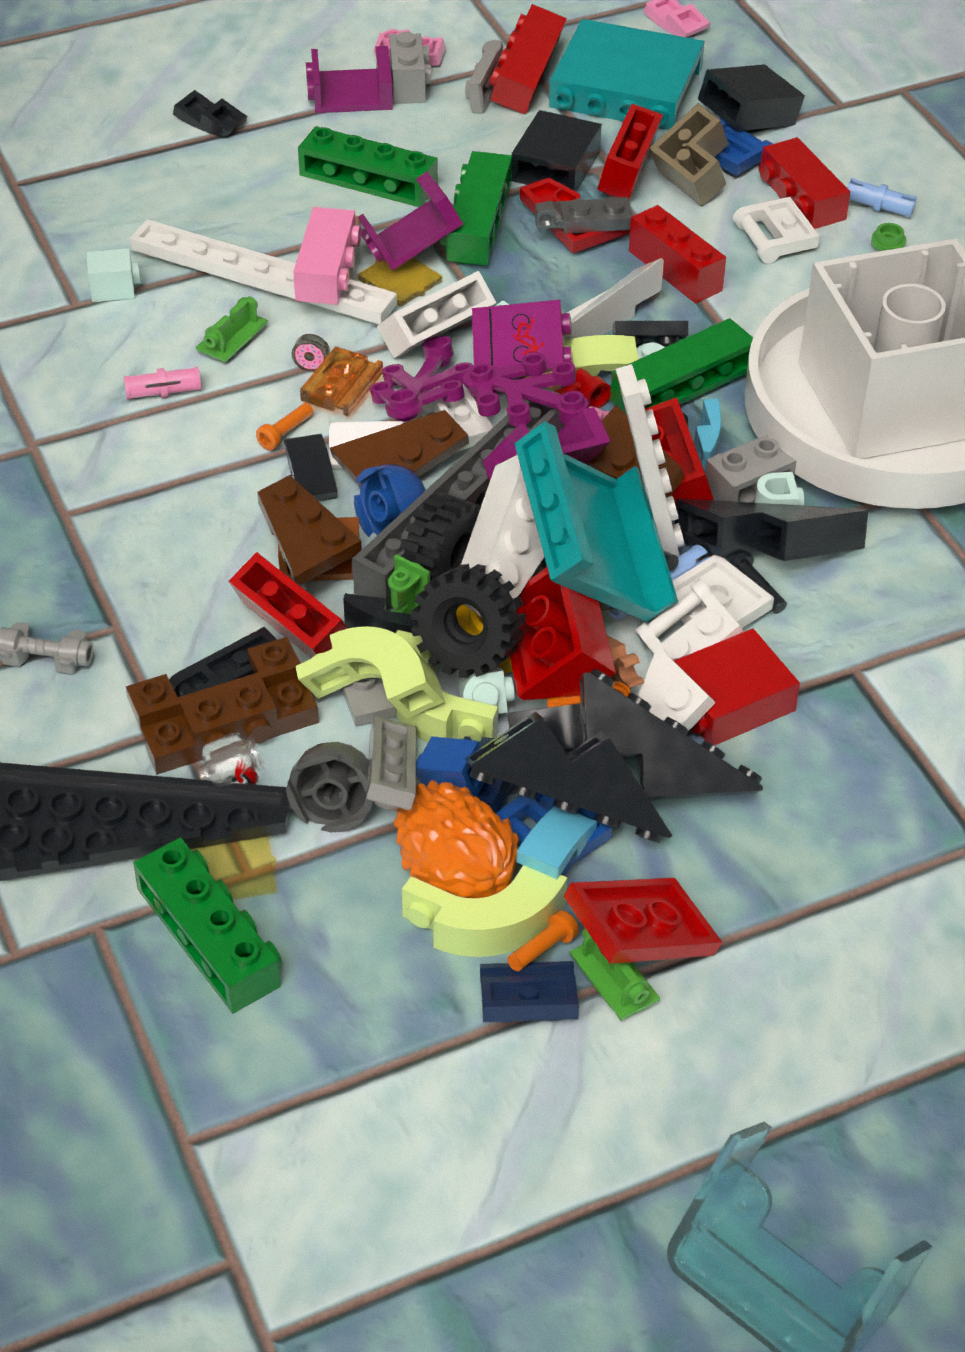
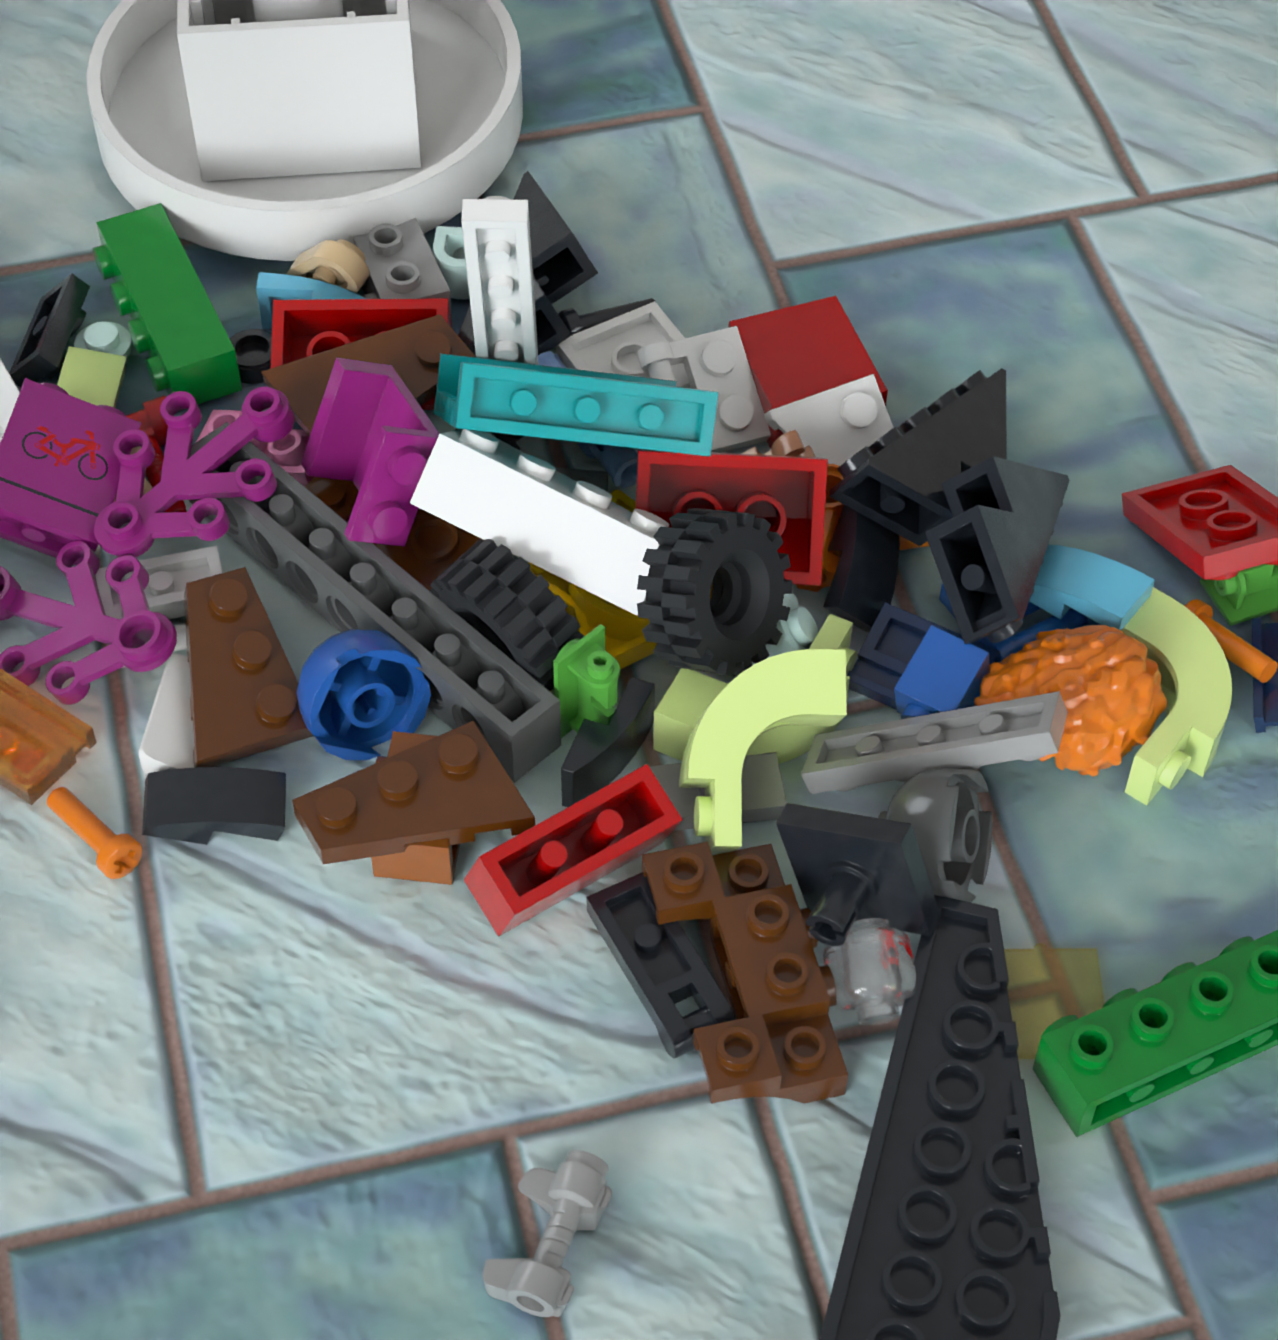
camera: 80 degrees left, 5 degrees up
none -> tan plate [286,239,370,294]
none -> black tile [776,803,941,946]

